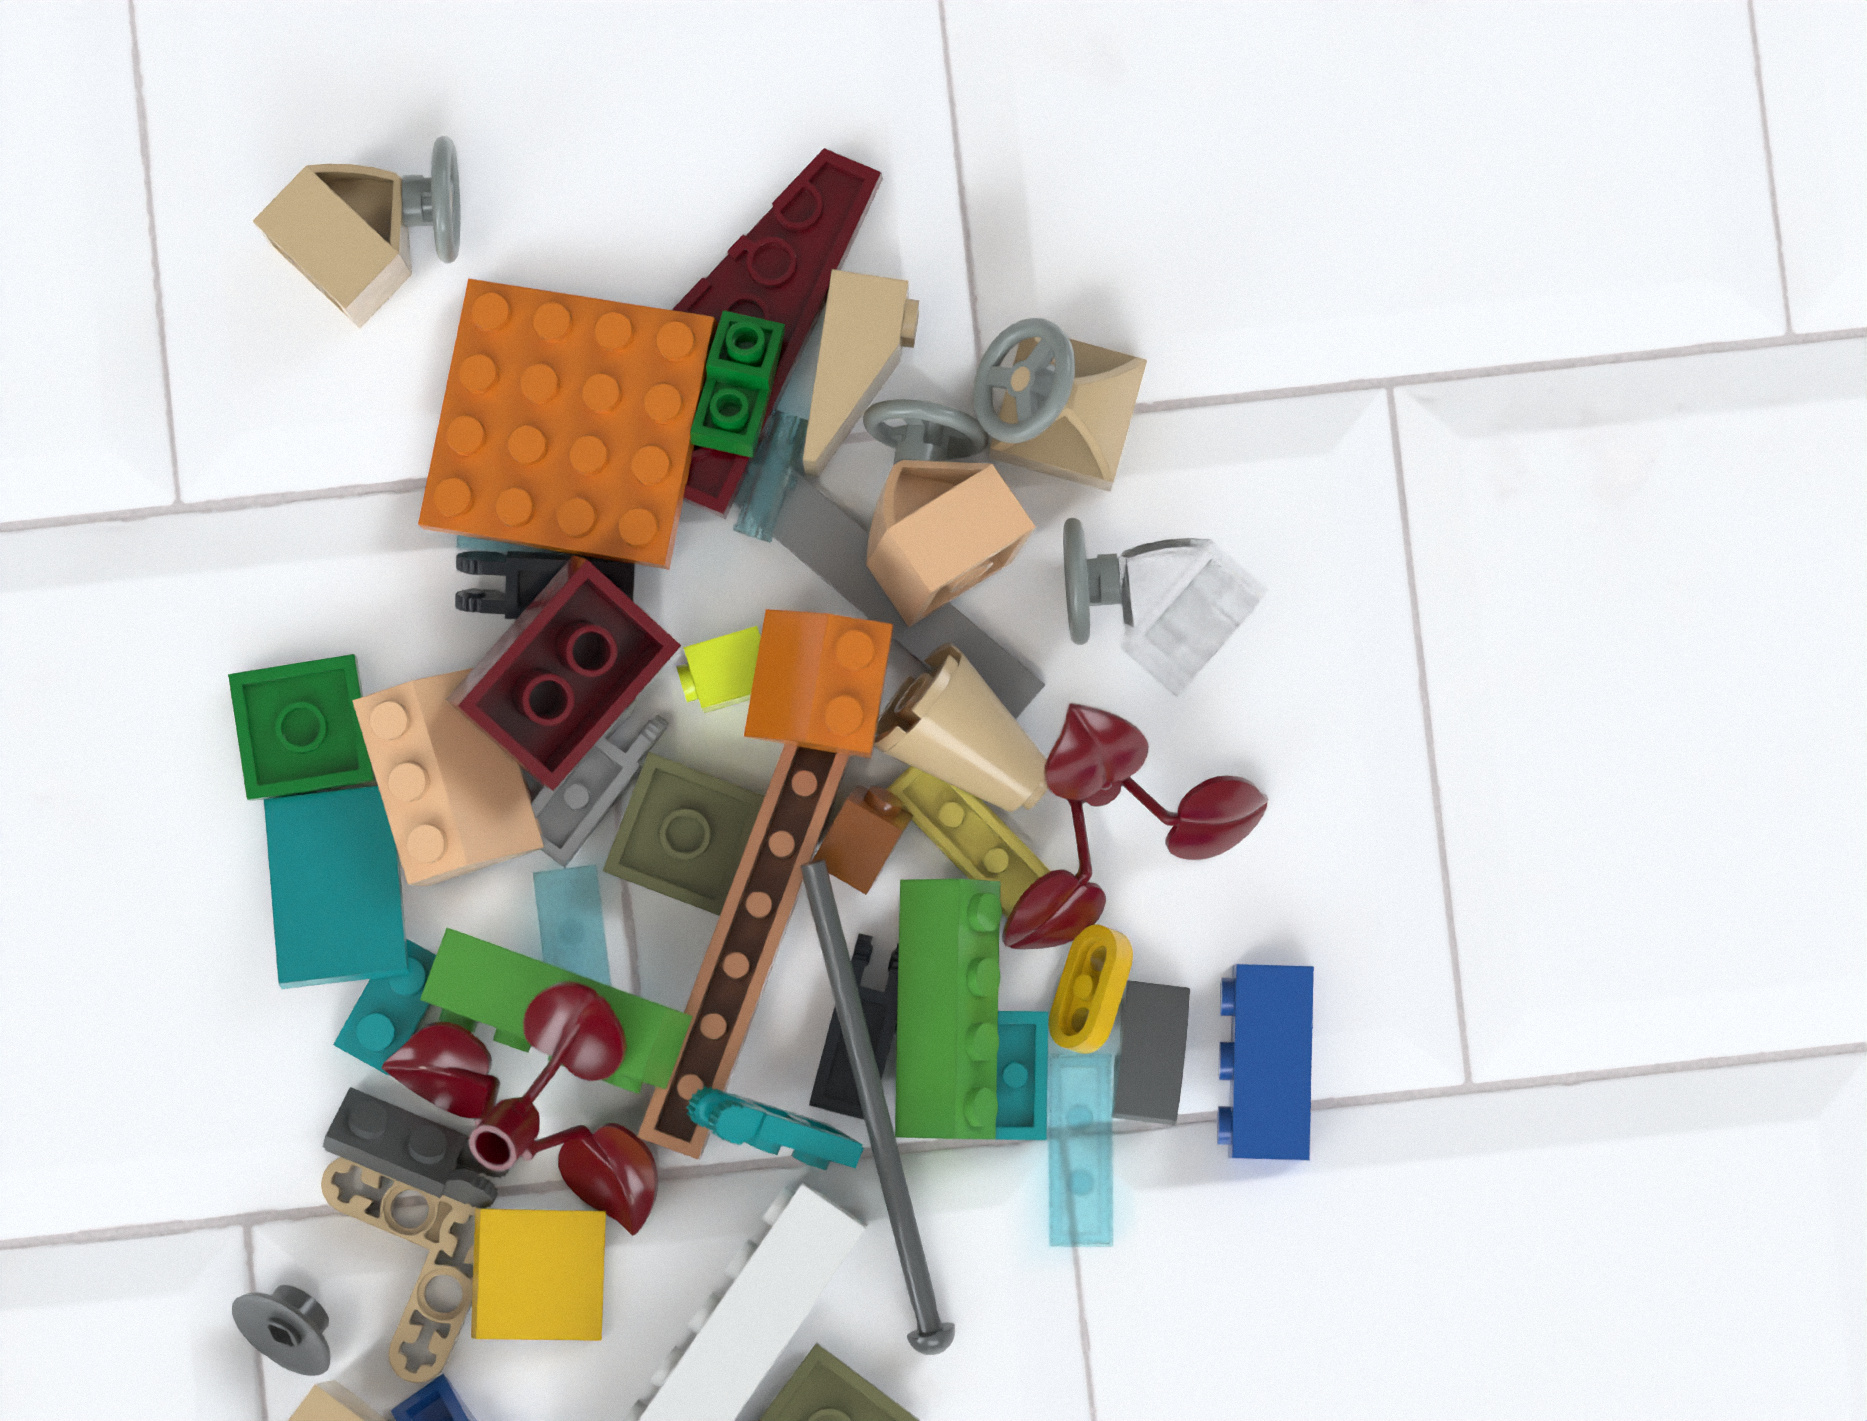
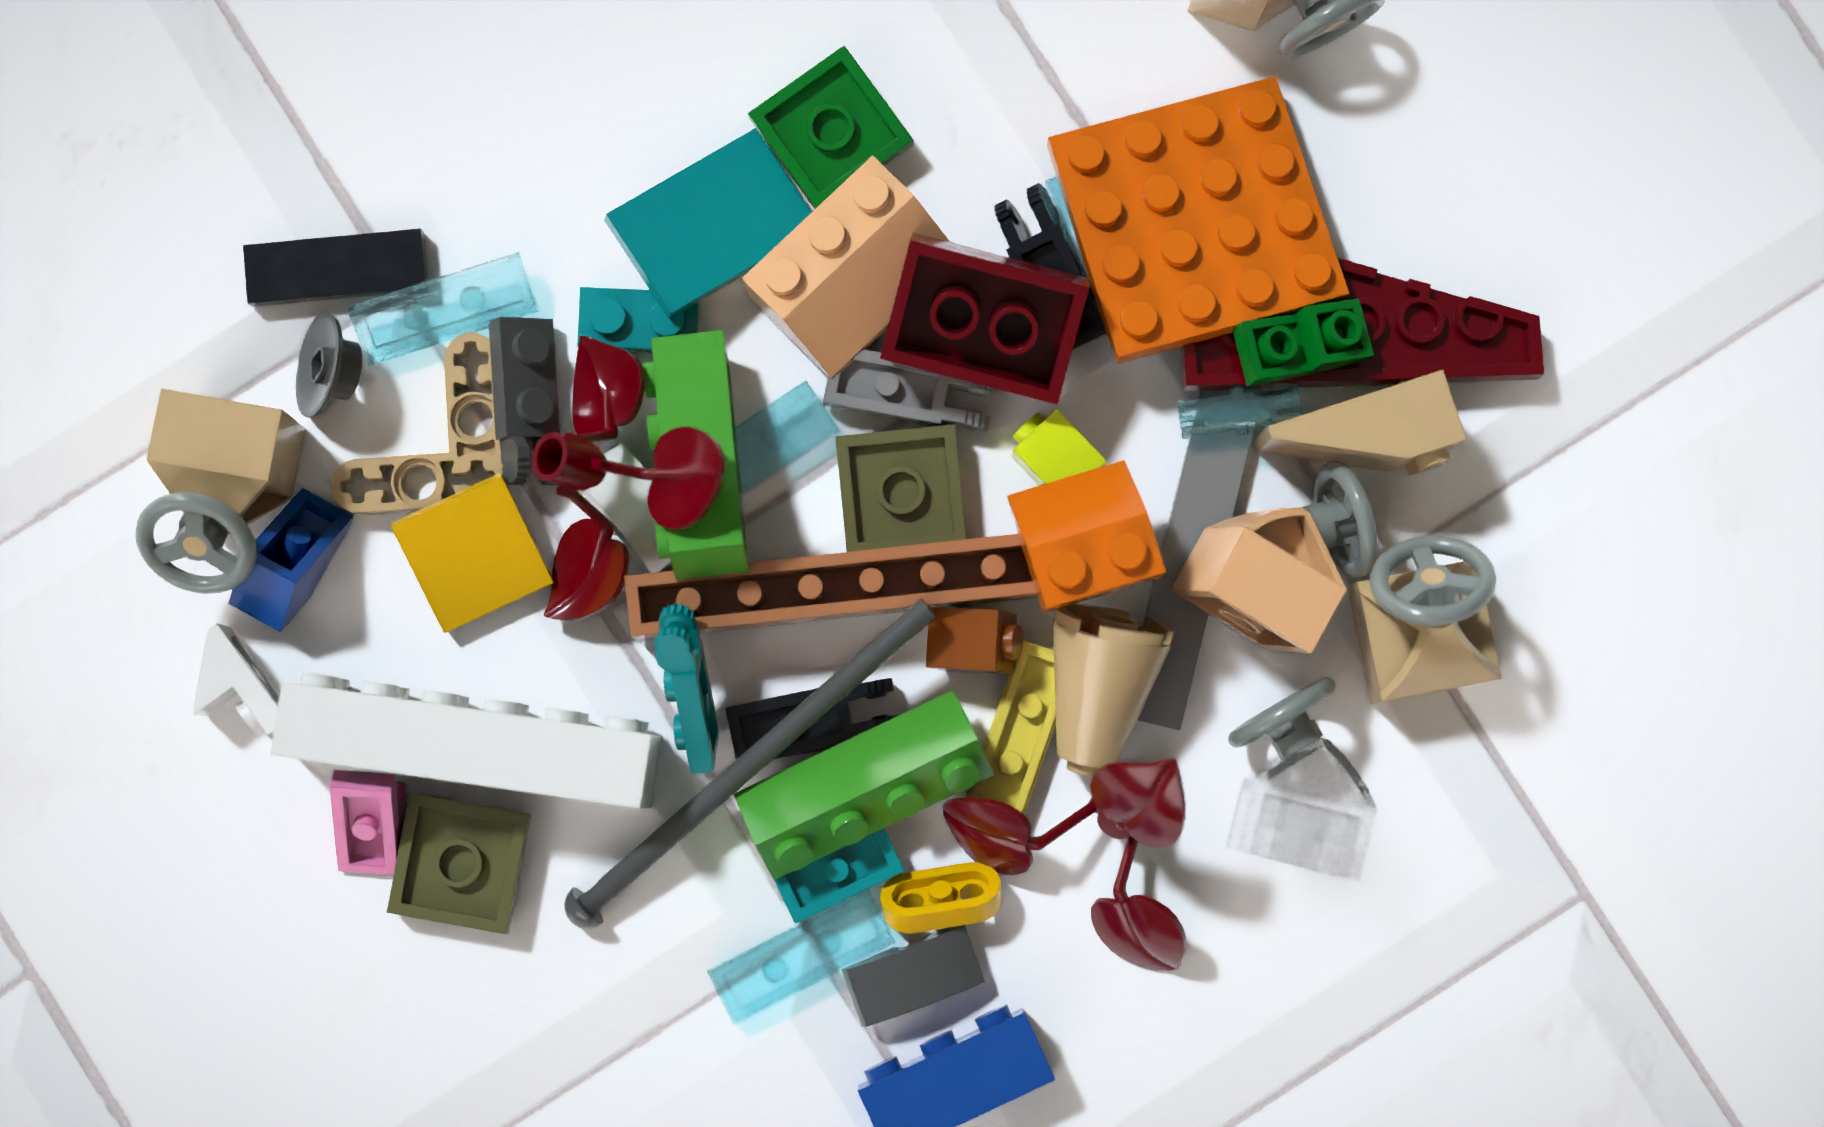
camera: 65 degrees right, 0 degrees up
none -> black tile [243,228,429,307]
none -> clear light blue tile [348,251,539,366]
none -> white slope [581,442,671,574]

